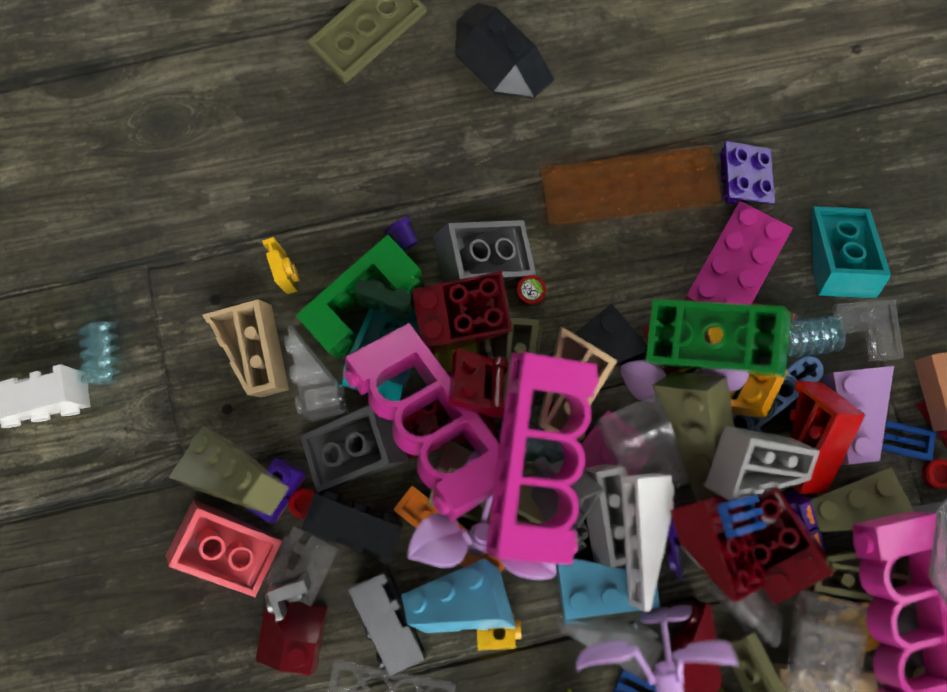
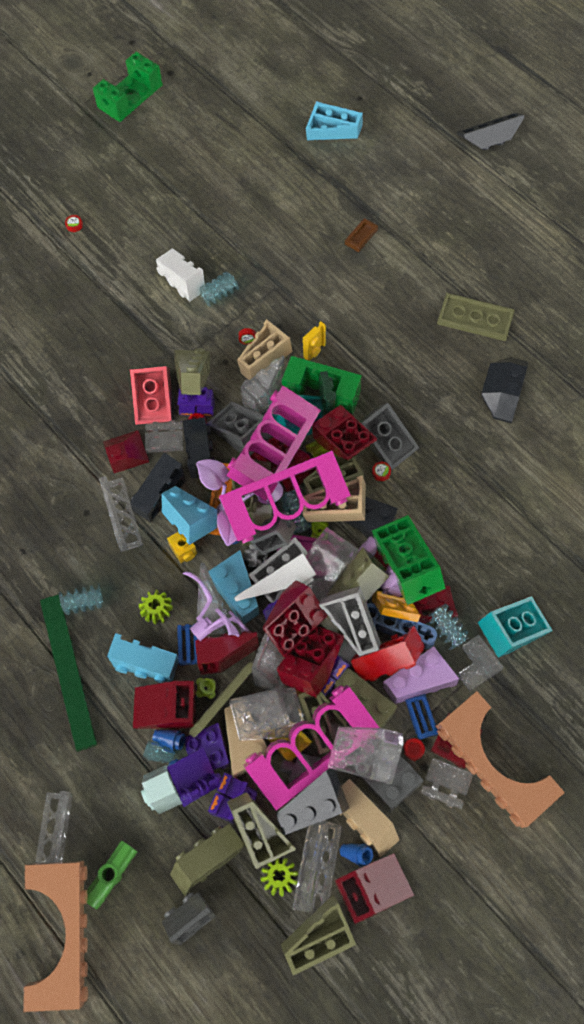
camera: 60 degrees right, 15 degrees down
flat silver bracket [265,571,311,621] -> none
dark purple piece [383,217,418,251] -> none
dark red plate [448,348,508,418] -> none
clear orange plate [541,146,722,226] -> none
dark pink plate [684,201,793,305] -> none
blue tile [718,495,767,538] -> none
dark purple hinge [719,141,775,205] -> none
none -> red tile [238,328,256,345]
none -> reddish brown tile [345,218,378,252]

